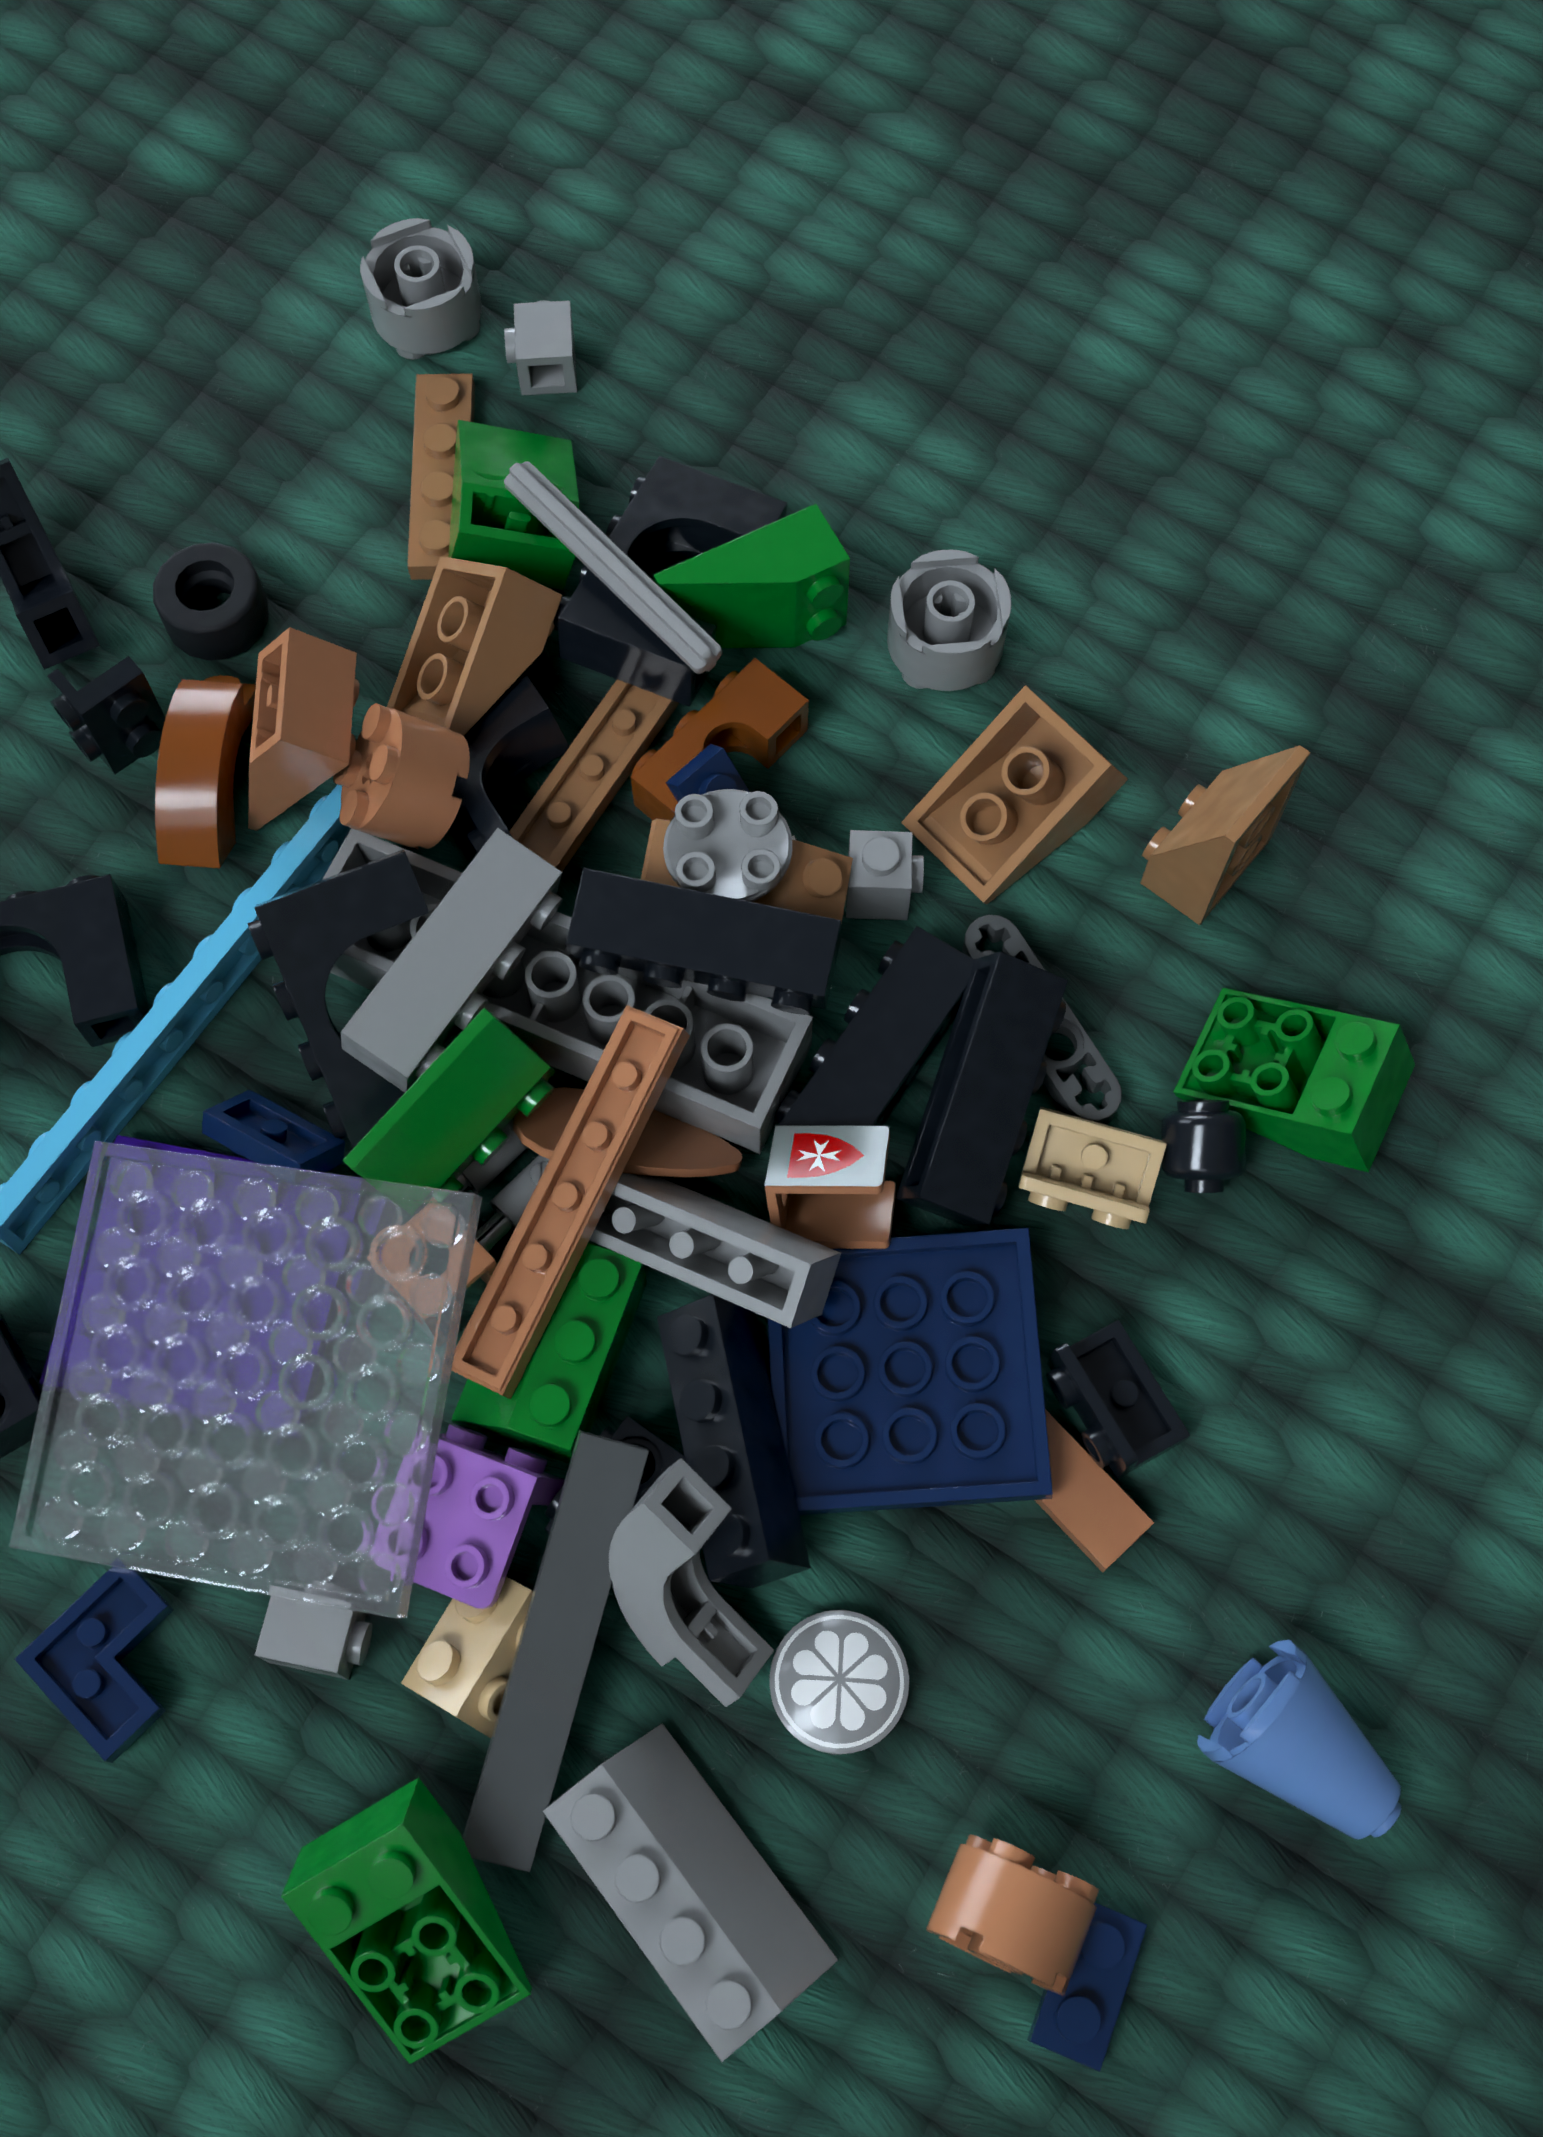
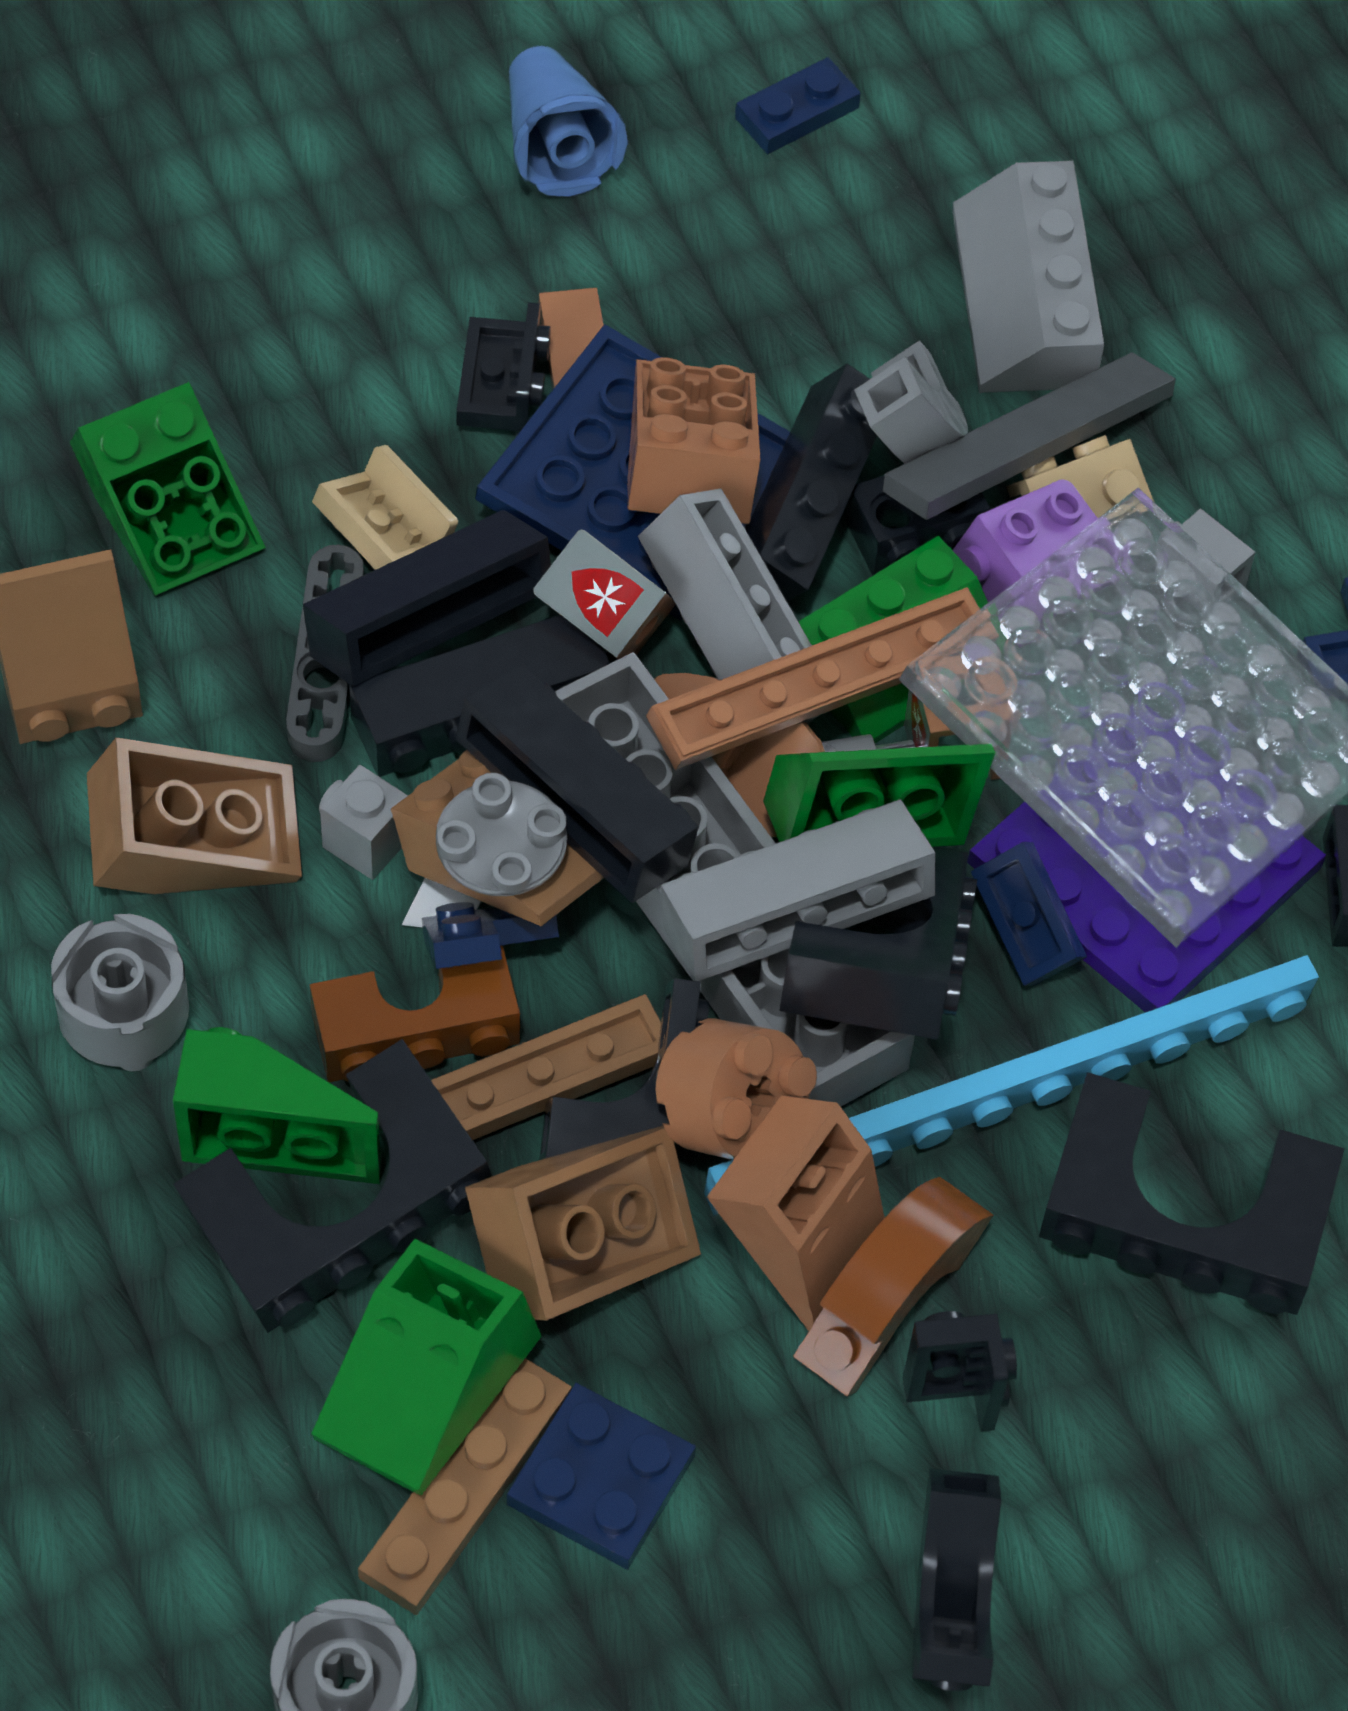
camera: 150 degrees left, 10 degrees down
black tyre [153,542,269,661] -> none
green slope [281,1777,532,2064] -> none
light grey brick [504,301,577,395] -> none
light grey axle [504,461,722,674] -> none
dish [770,1610,909,1755] -> none
nougat brick [926,1834,1099,1996] -> none
black head [1161,1100,1246,1193] -> none
none -> dark blue plate [507,1383,696,1570]
none -> nougat slope [628,358,760,524]

